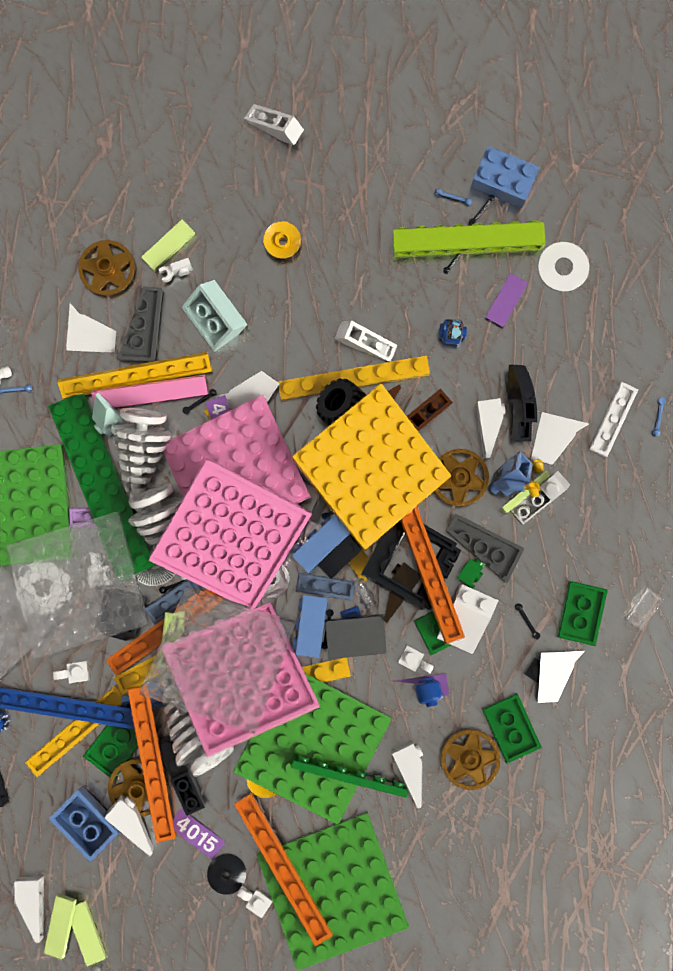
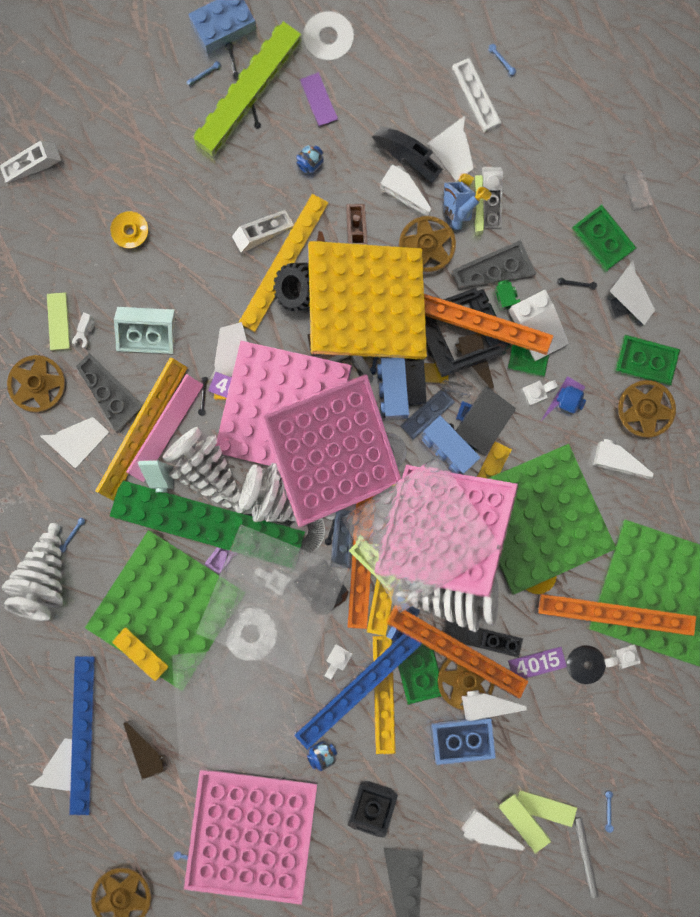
camera: 55 degrees left, 0 degrees up
green plate [290,755,409,798] -> none

